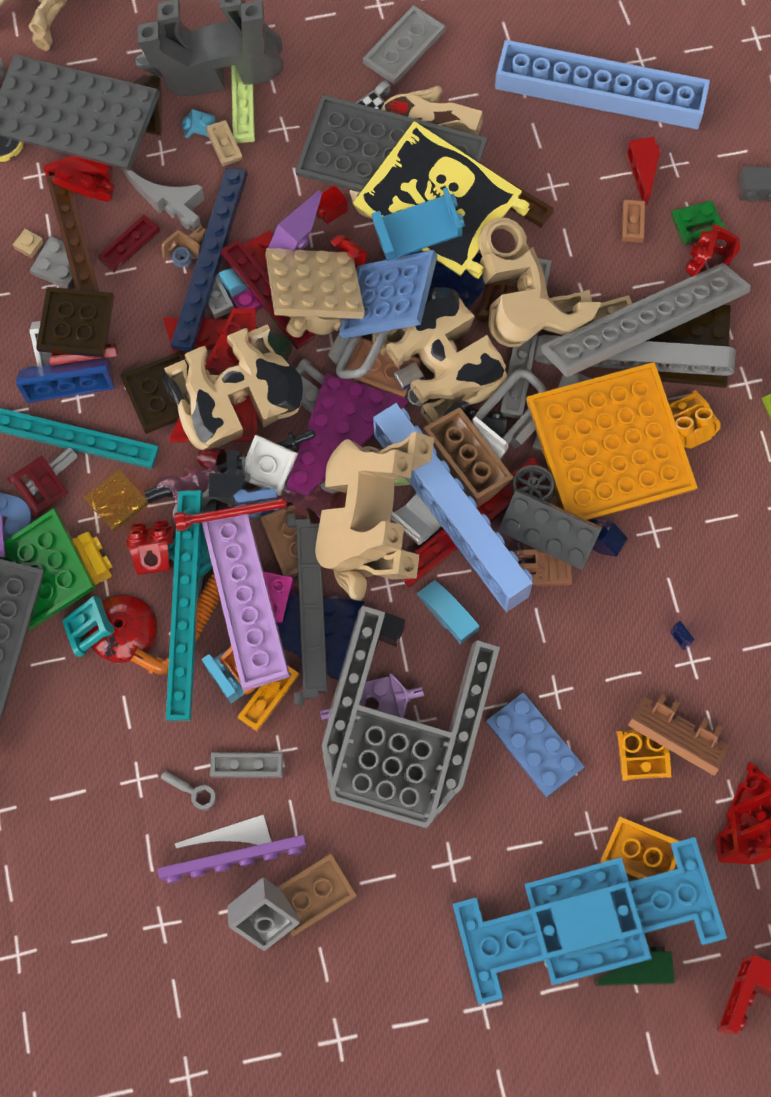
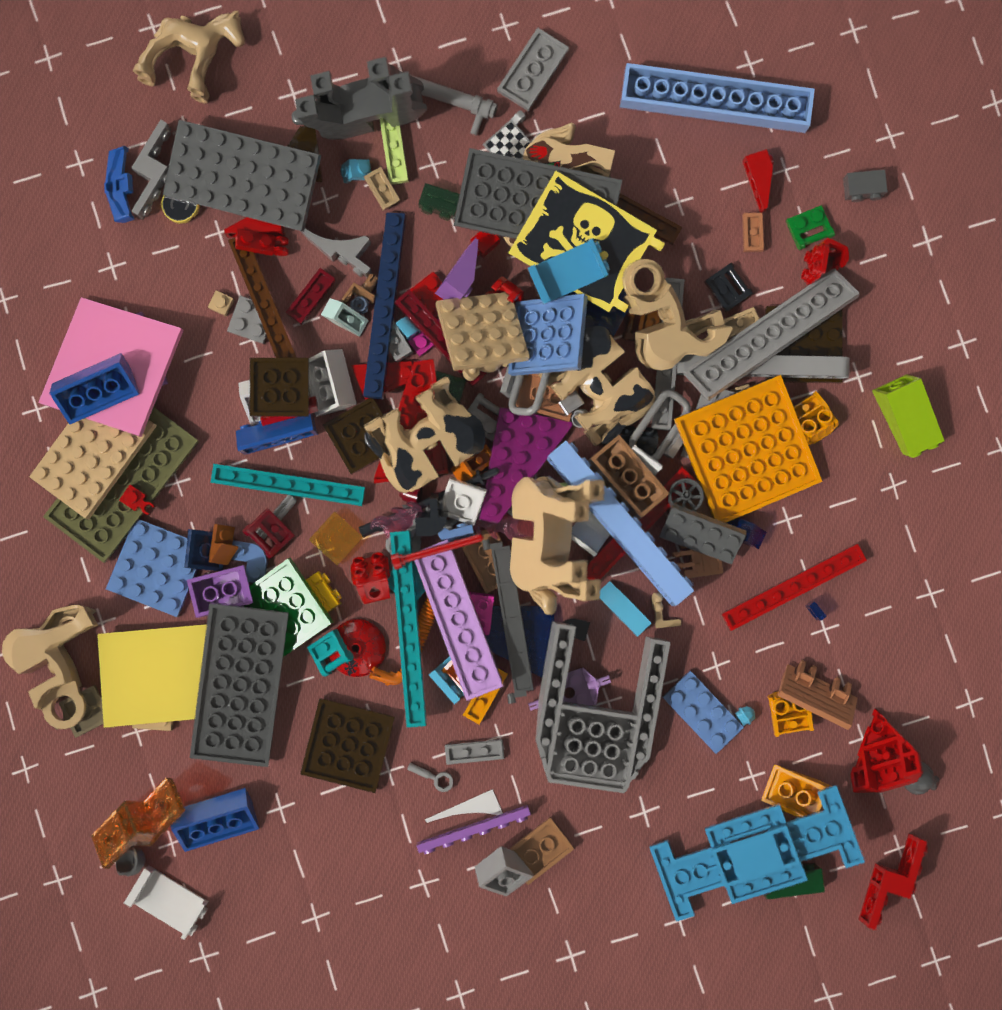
camera: 10 degrees left, 15 degrees up
none -> dark brown plate [300,698,395,793]
none -> white slope [309,349,356,416]
none -> light aqua slope [321,298,369,337]
none -> light grey cylinder [411,75,498,136]
none -> clear green brick [418,183,460,221]
none -> orange slope [450,445,491,481]
none -> tan piece [652,592,681,628]
none -> black plate [704,262,754,312]
none -> red plate [721,544,867,631]
none -> medium azure plate [735,706,755,726]

